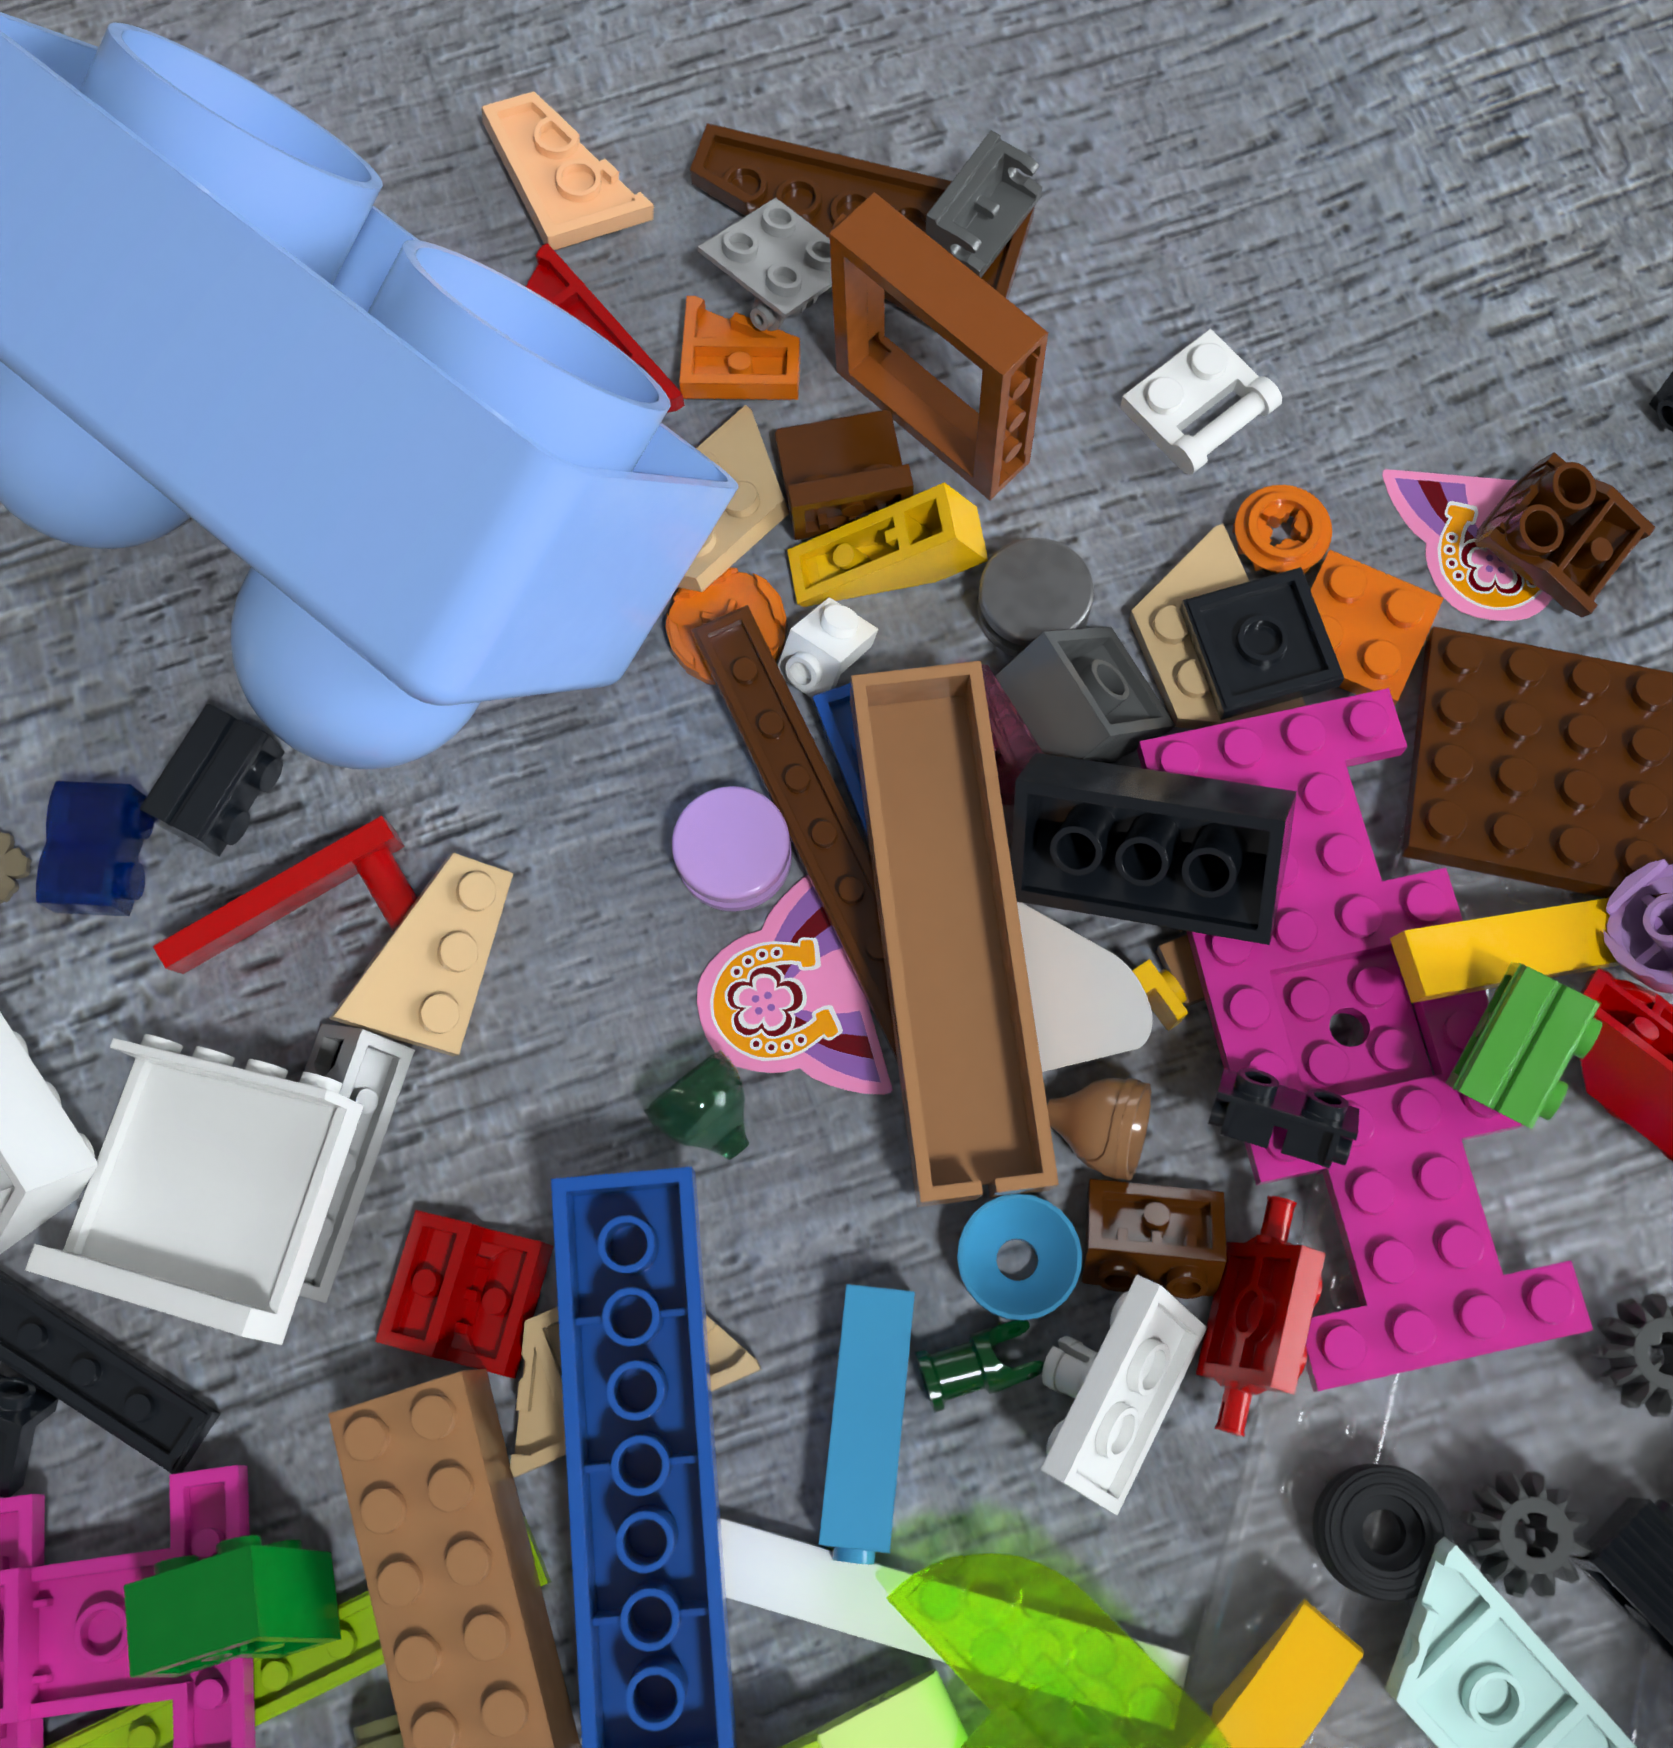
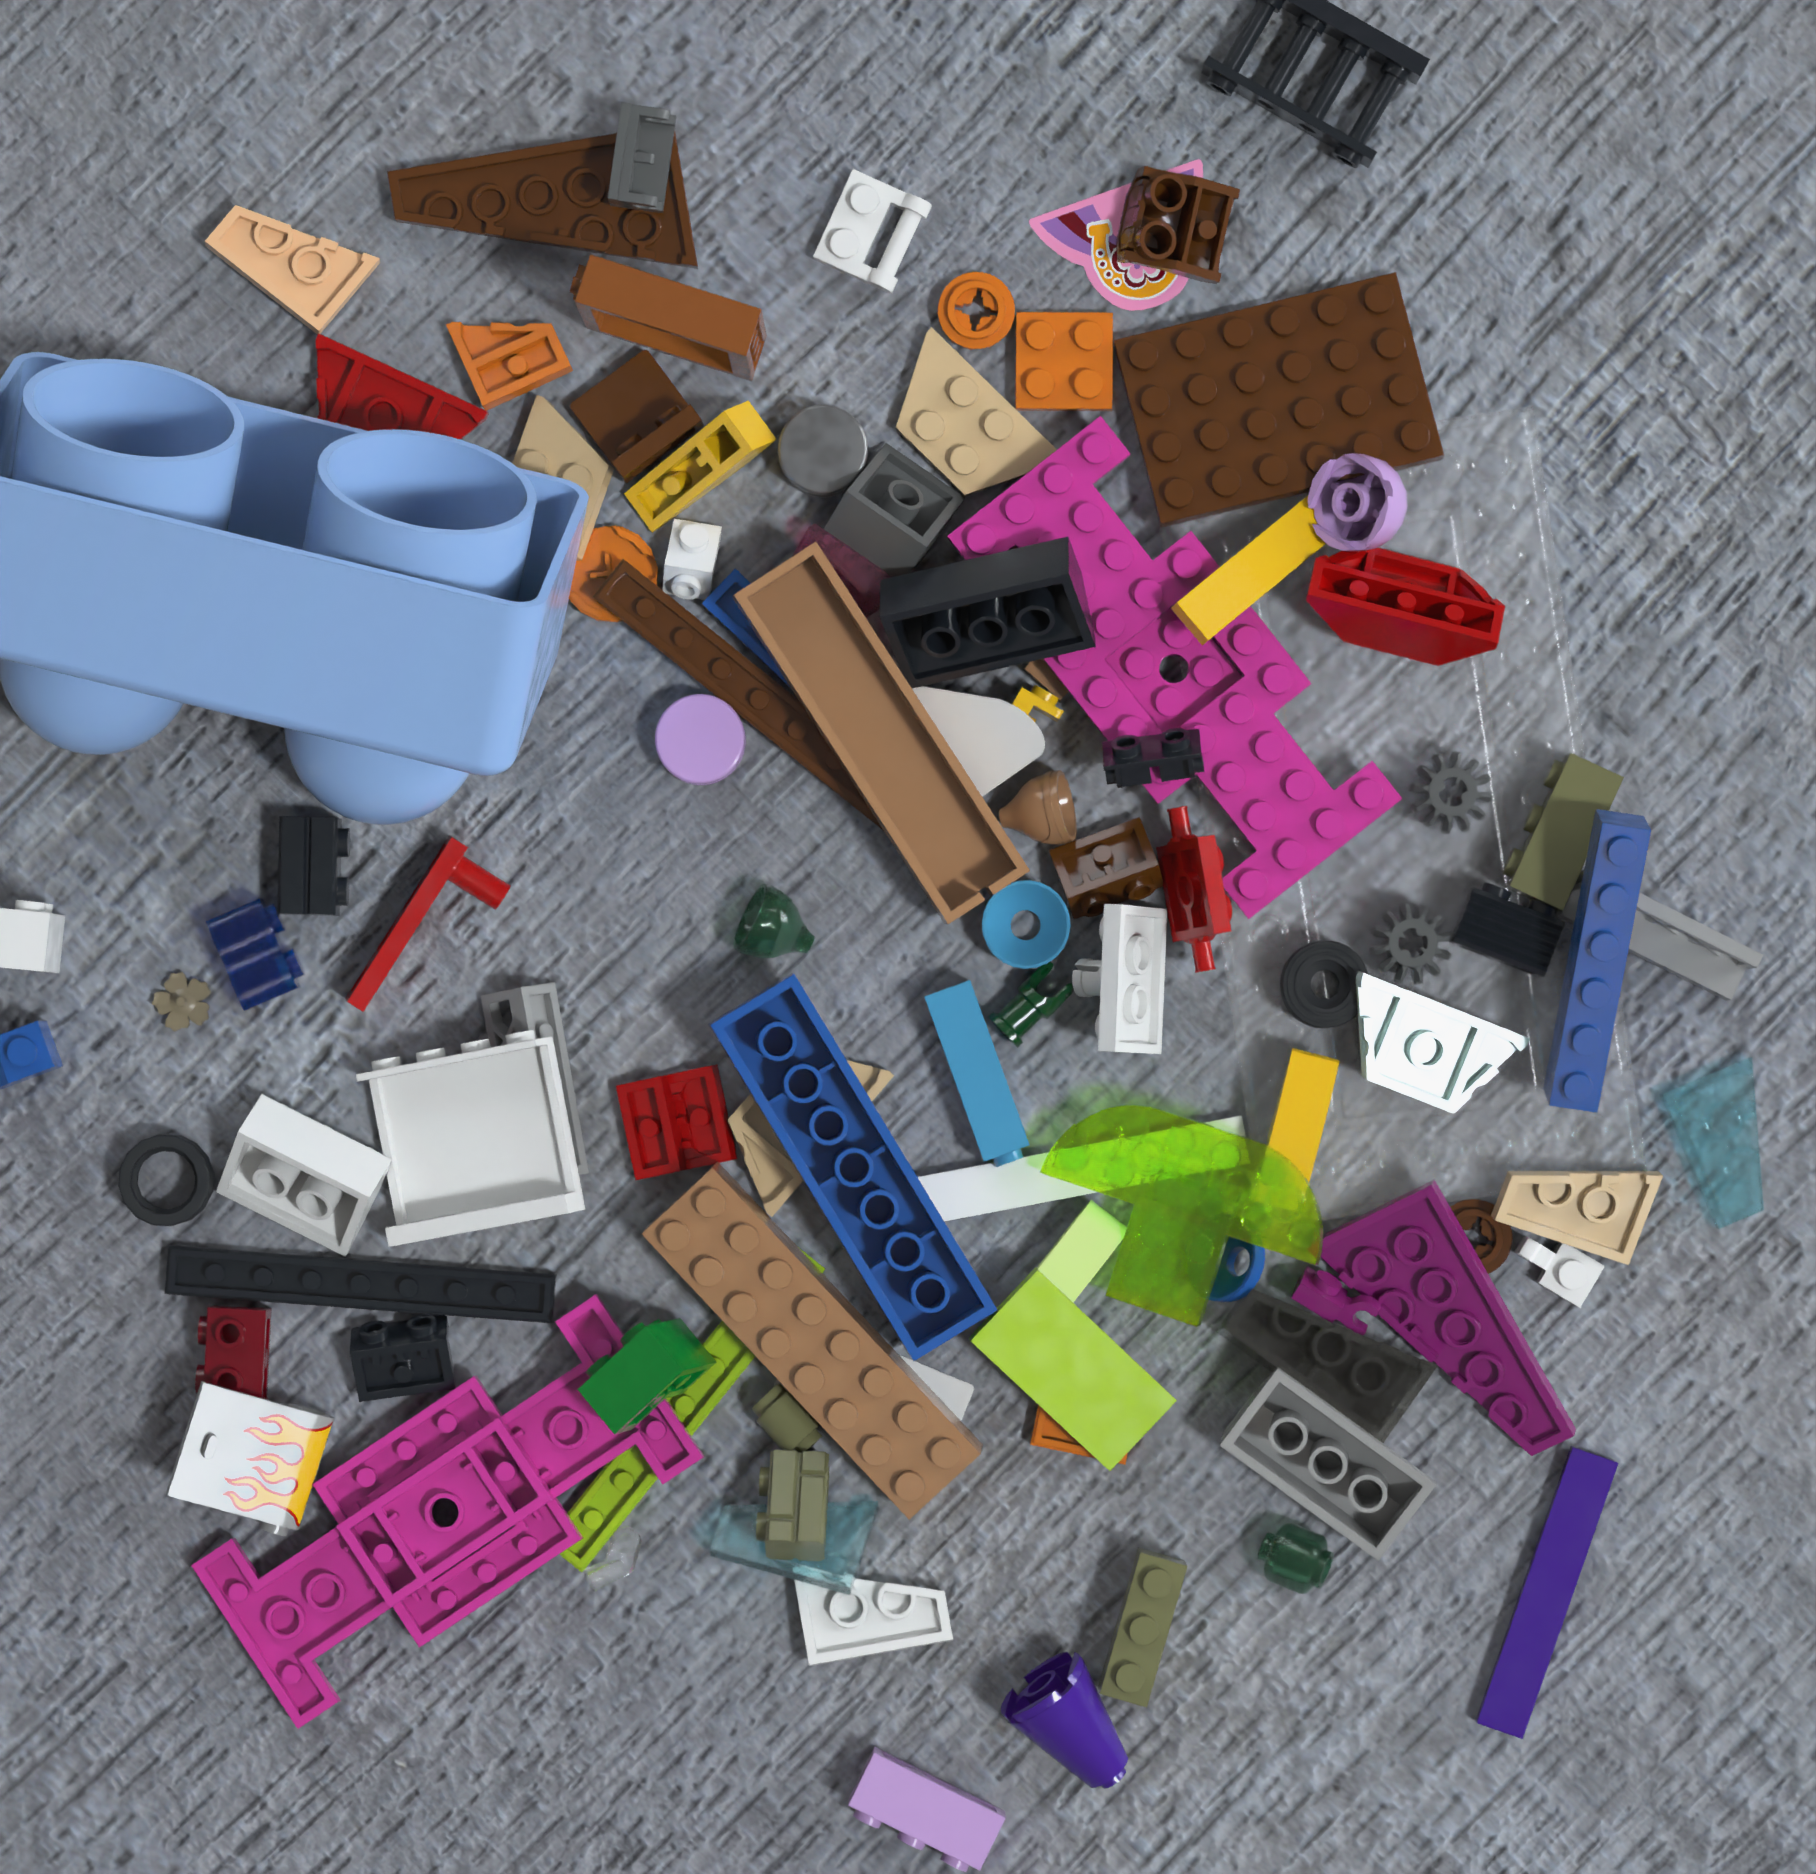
camera: 30 degrees left, 15 degrees up
tan wing [329,853,513,1057] -> none
light grey hinge [697,197,832,331] -> none
sticker [697,875,893,1095] -> none
black tile [1180,567,1344,720] -> none
bright green brick [1445,962,1602,1129] -> none

